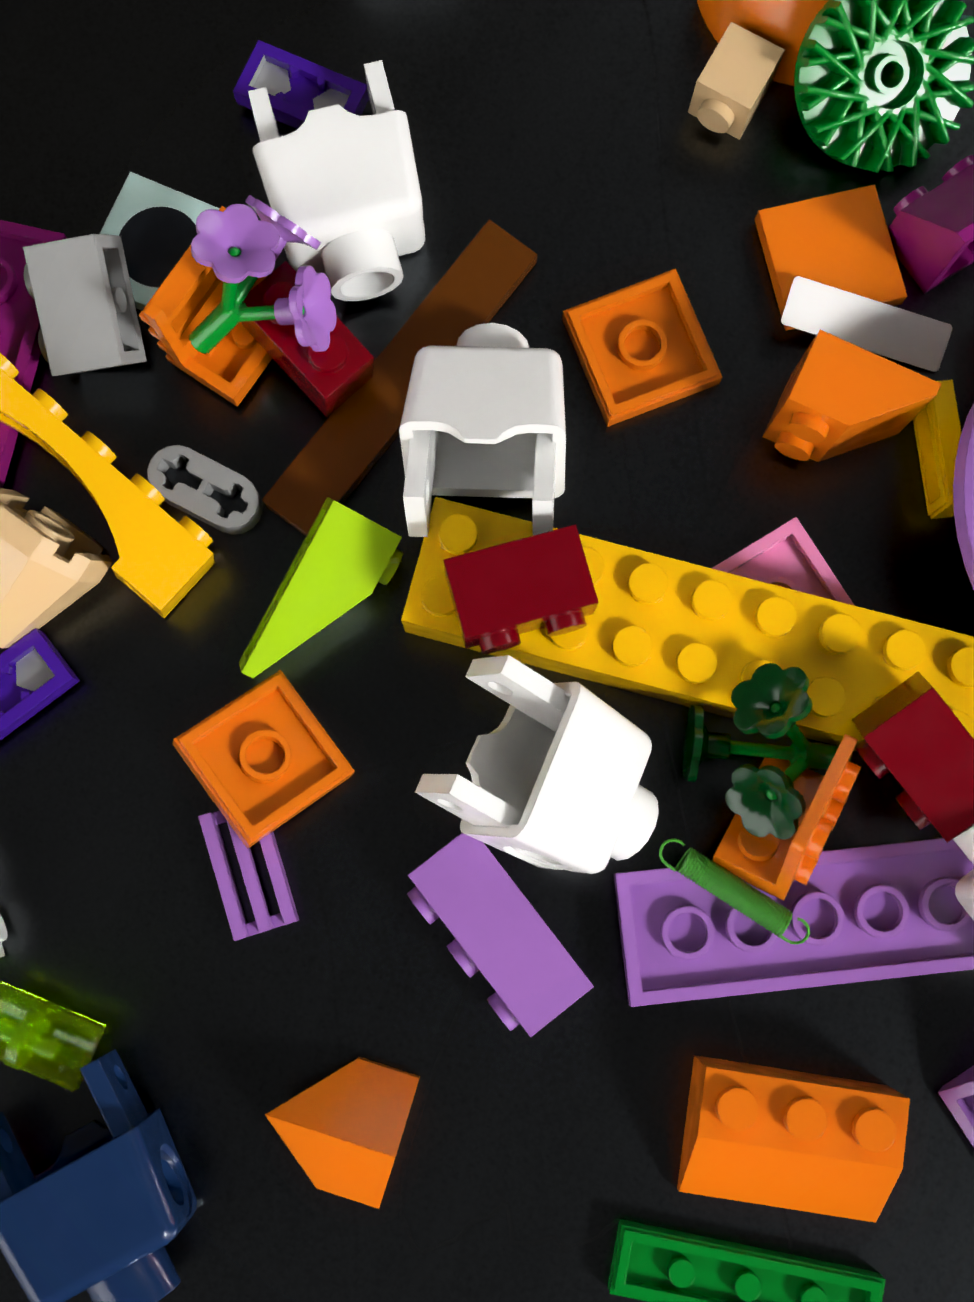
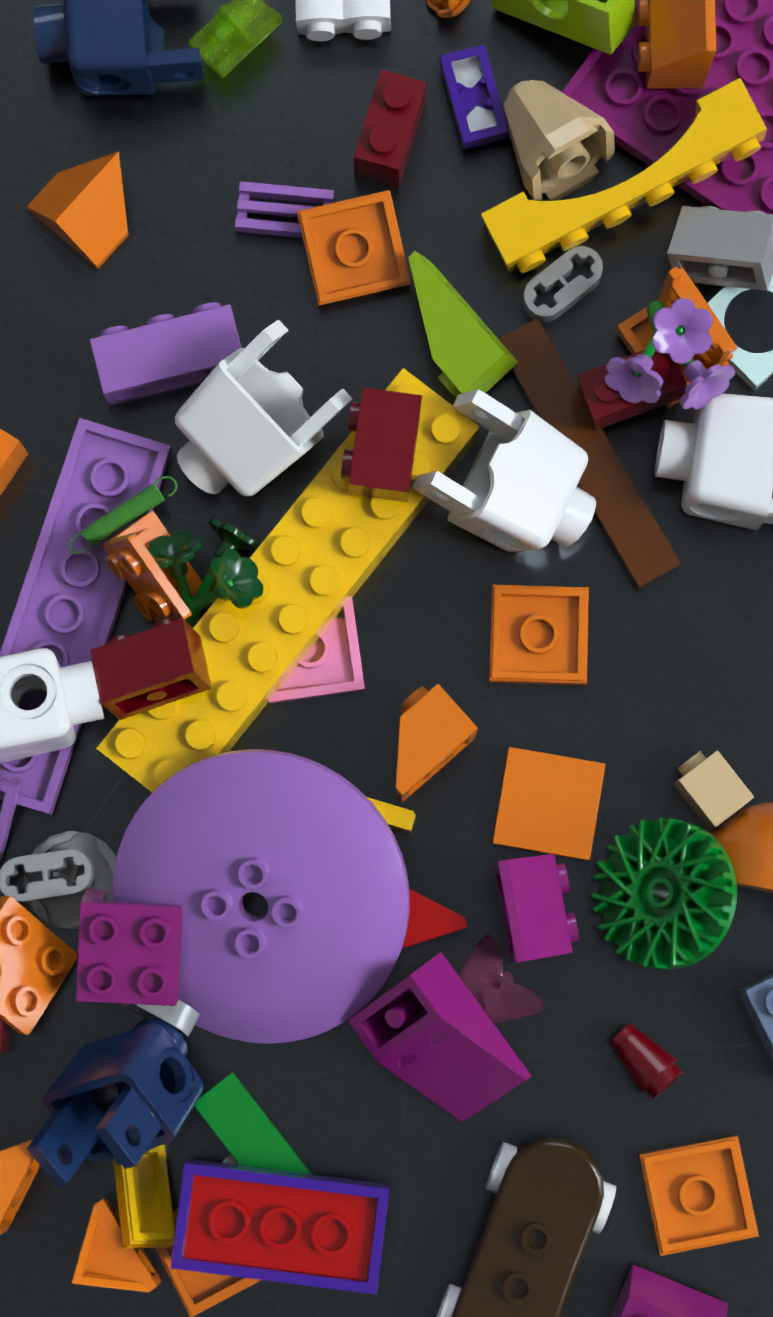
camera: 115 degrees right, 0 degrees up
white sticker [781,276,953,372] -> none
none -> dark red brick [353,69,427,189]

